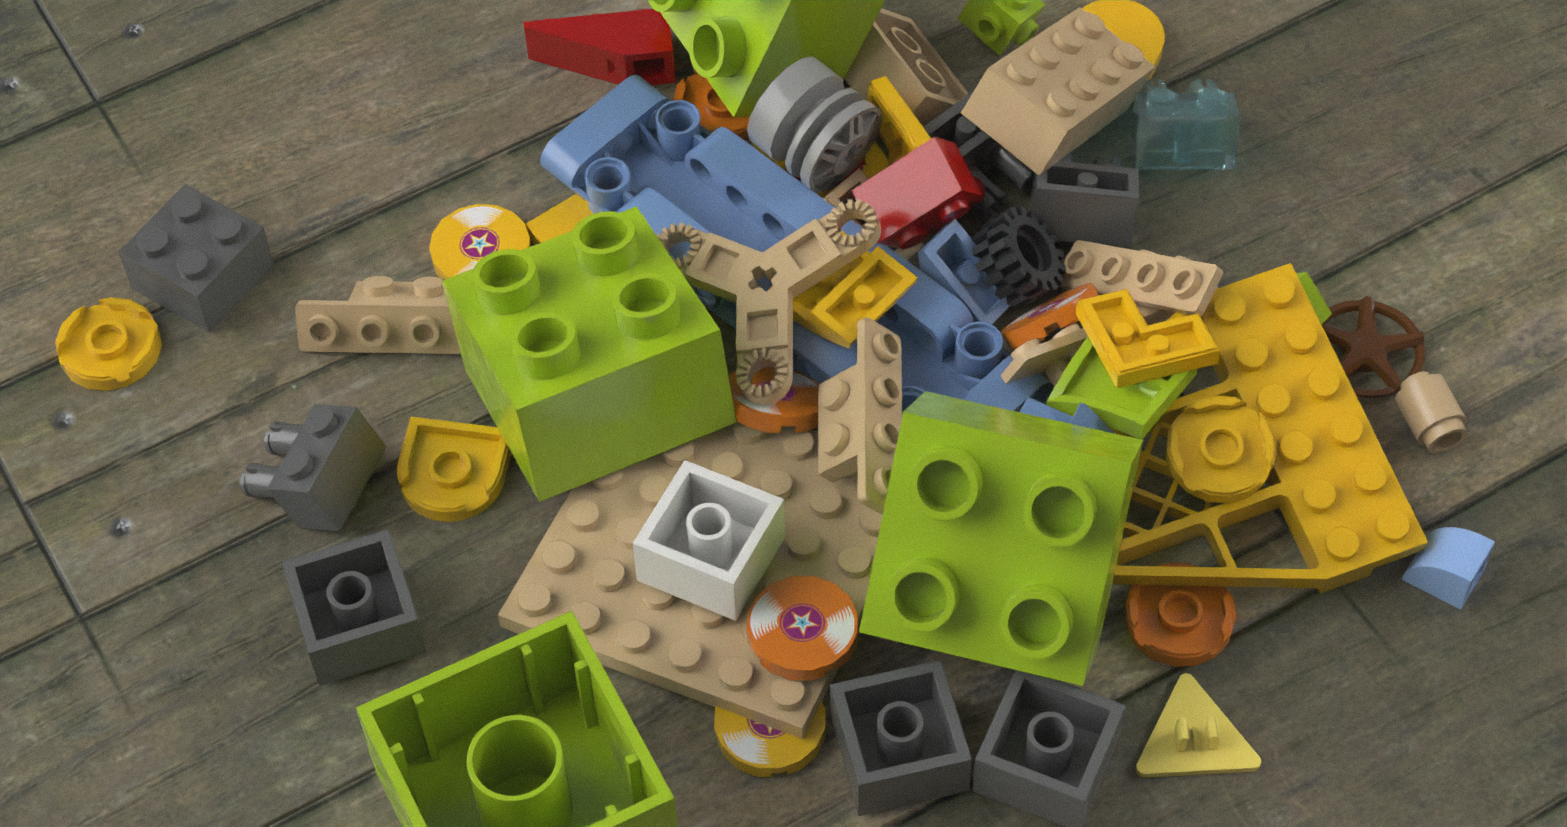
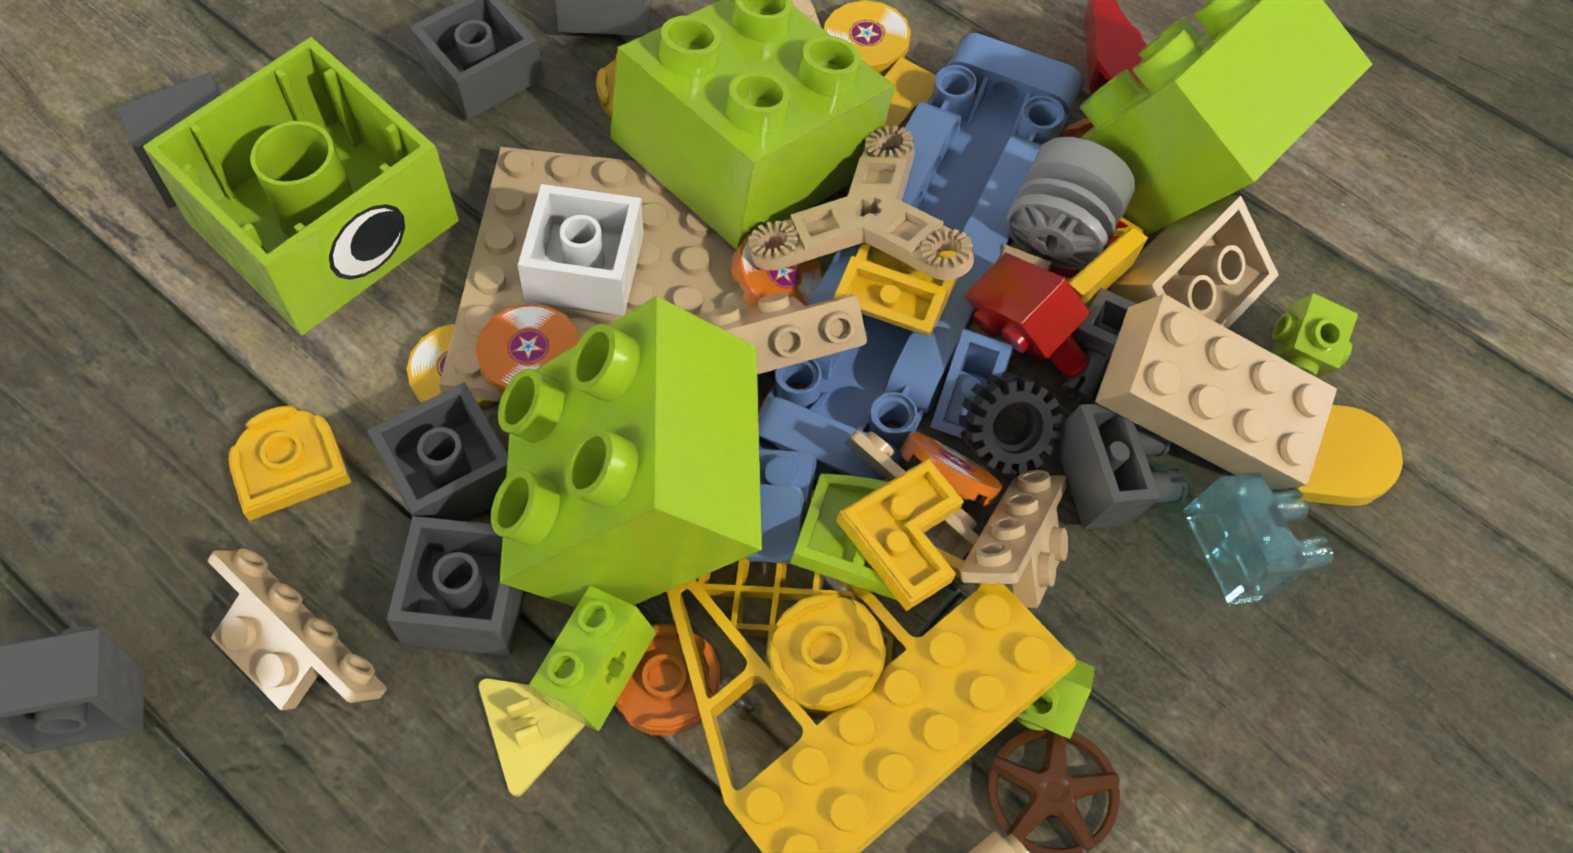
camera: 70 degrees right, 5 degrees up
none -> lime brick [529,586,656,732]

